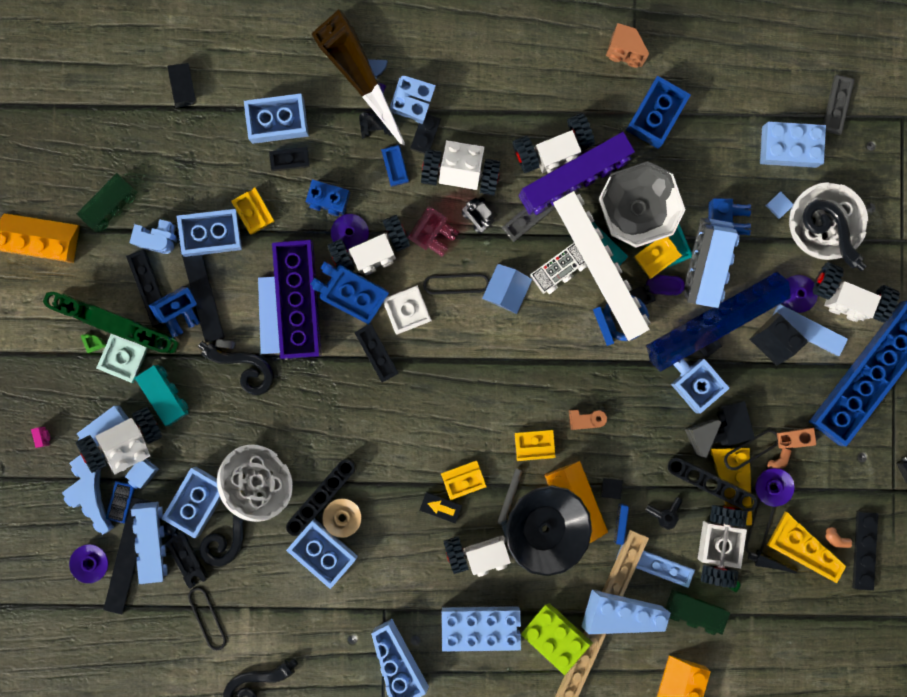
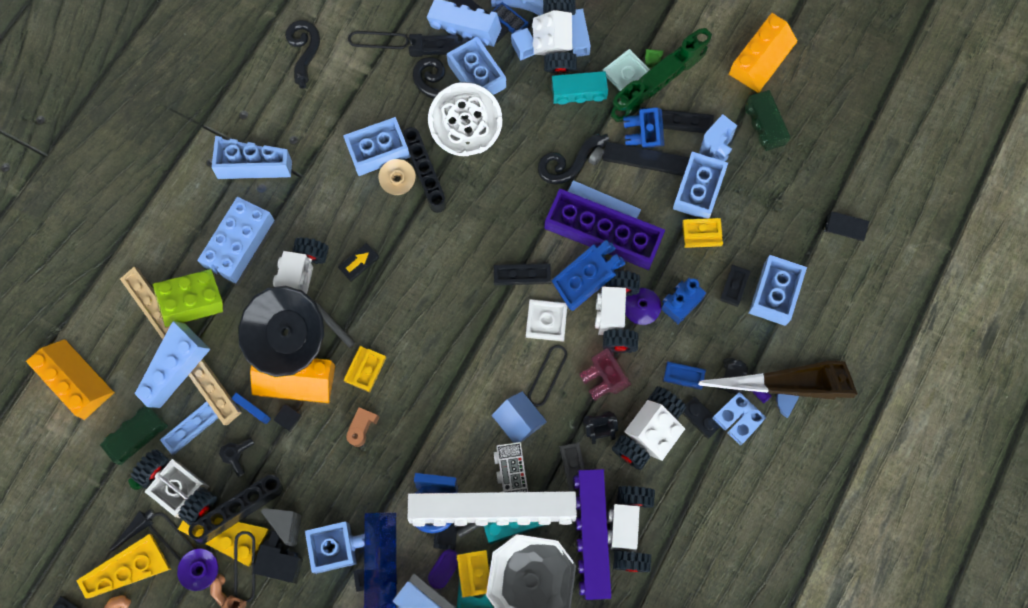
camera: 120 degrees right, 15 degrees down
yellow plate [441,460,486,500] -> none

